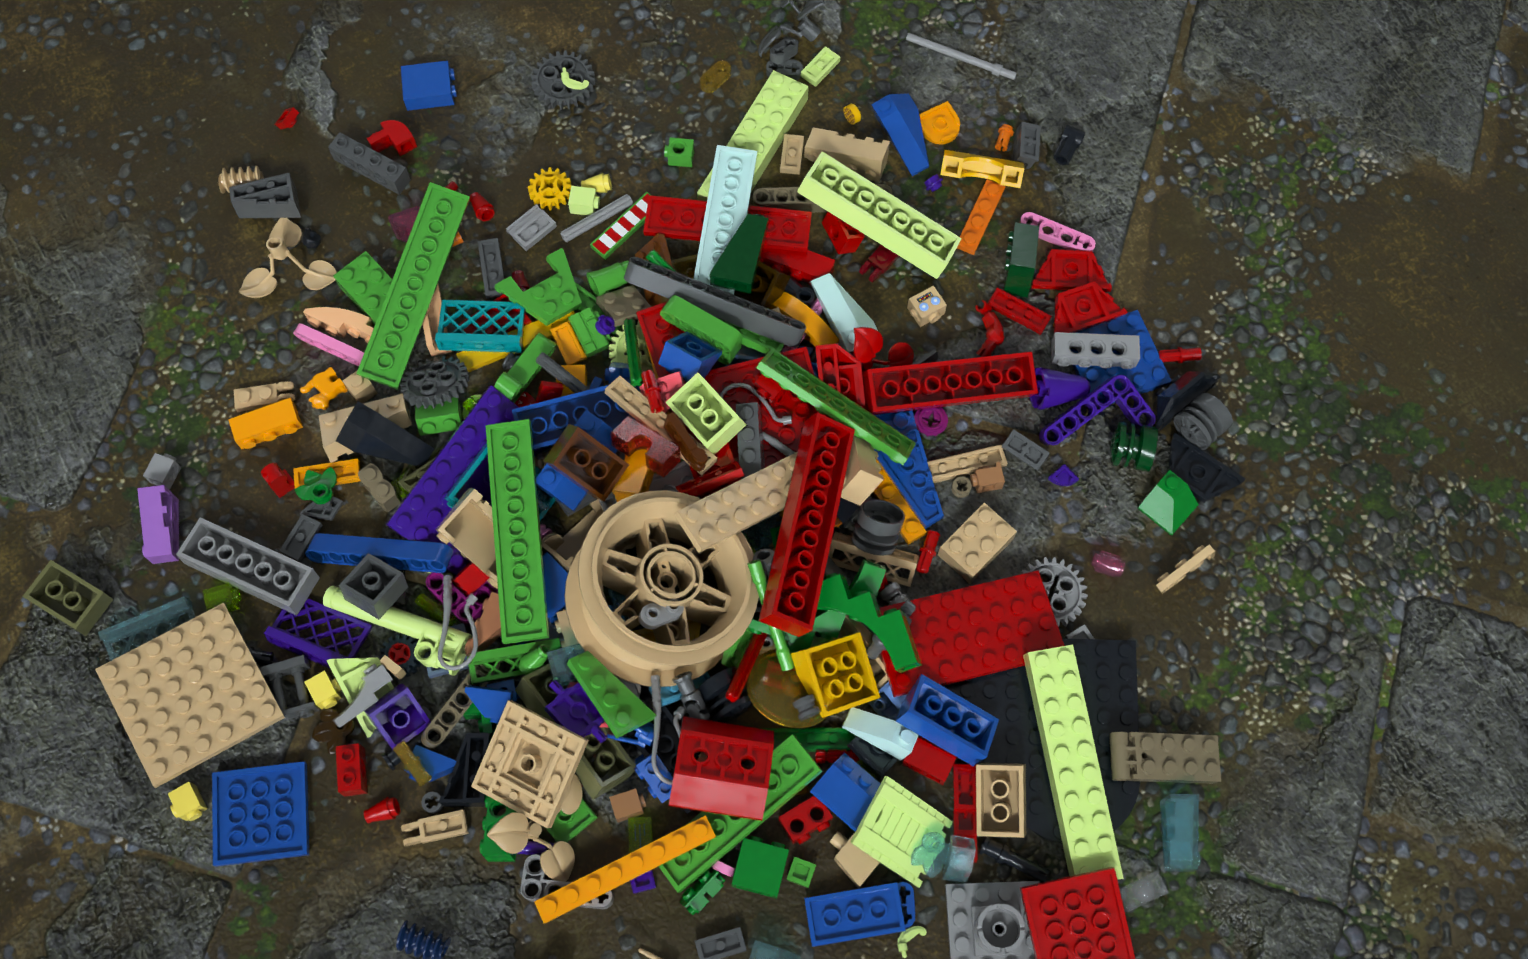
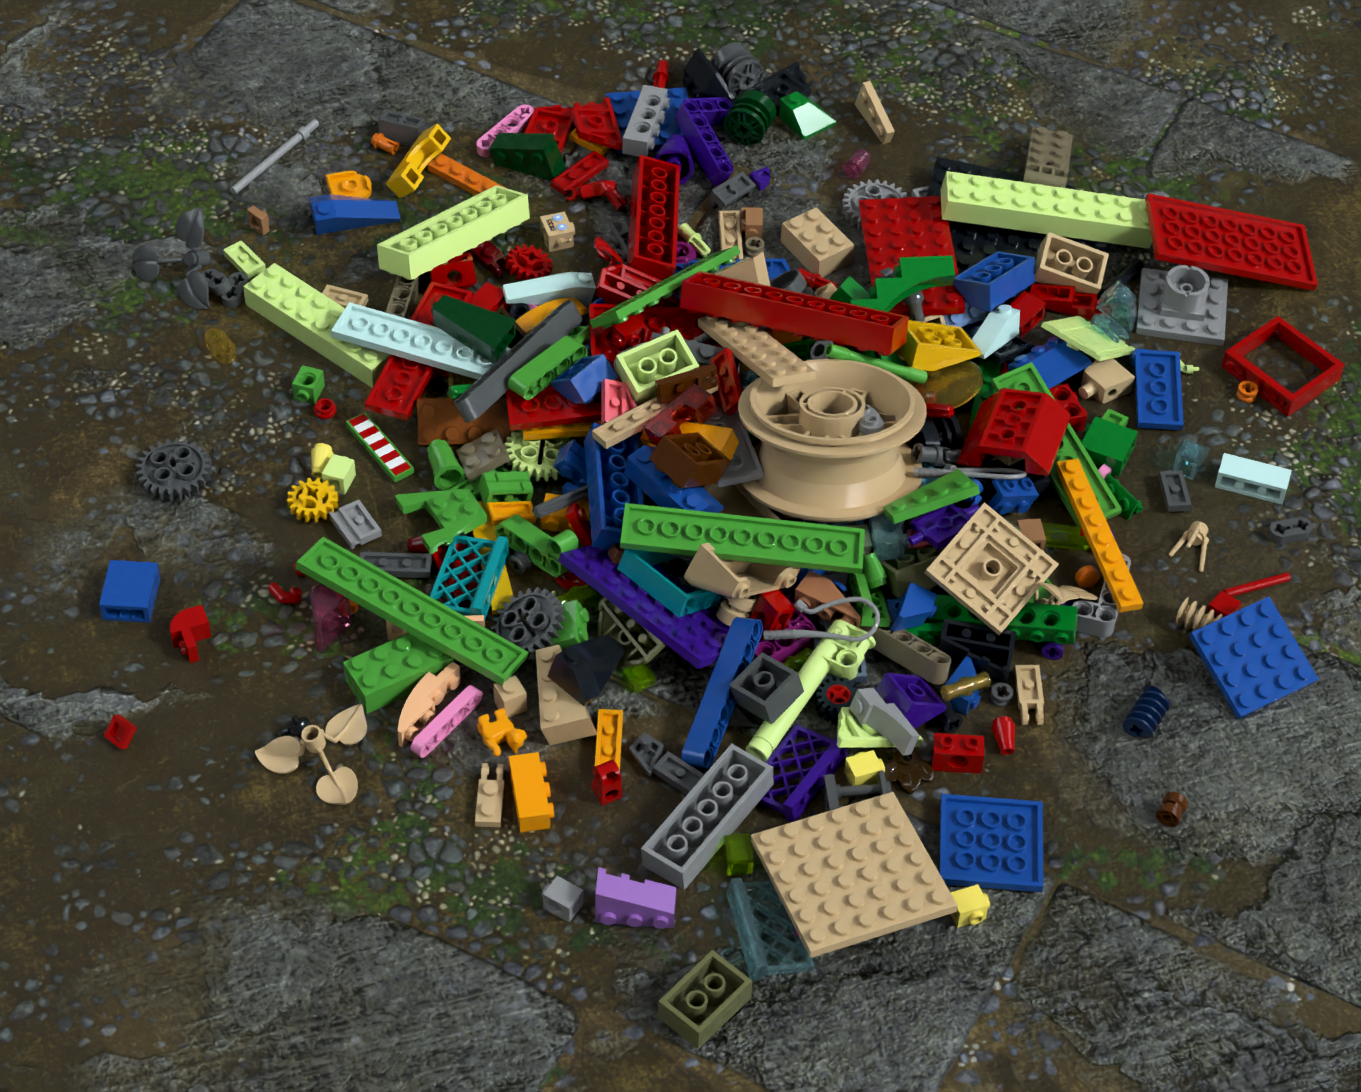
camera: 80 degrees left, 20 degrees down
tan piece [218,166,264,194] -> none
dark grey wedge [229,173,301,218] -> none
green plate [295,467,337,504] -> none
dark grey brick [328,132,411,195] -> none
dark tan brick [358,463,401,512] -> none
tan tile [380,655,407,680] -> none
light grey axle [560,194,633,242] -> none
yellowish green piece [561,67,589,90] -> none
dark purple plate [595,315,615,335] -> none
green axle [624,319,643,387] -> none
red axle [641,370,665,413] -> none
dark grey wheel [792,694,821,721] -> none
tan wedge [804,127,890,182] -> none
yellow tile [844,103,861,125] -> none
dark purple plate [924,174,943,192] -> none
black piece [1053,124,1086,166] -> none
clear light blue wedge [1160,794,1201,872] -> none
none -> medium nougat plate [247,205,270,235]
none -> red plate [314,398,337,419]
none -> red gear [505,244,553,280]
none -> yellowish green axle [677,223,711,257]
none -> orange tile [1075,565,1100,589]

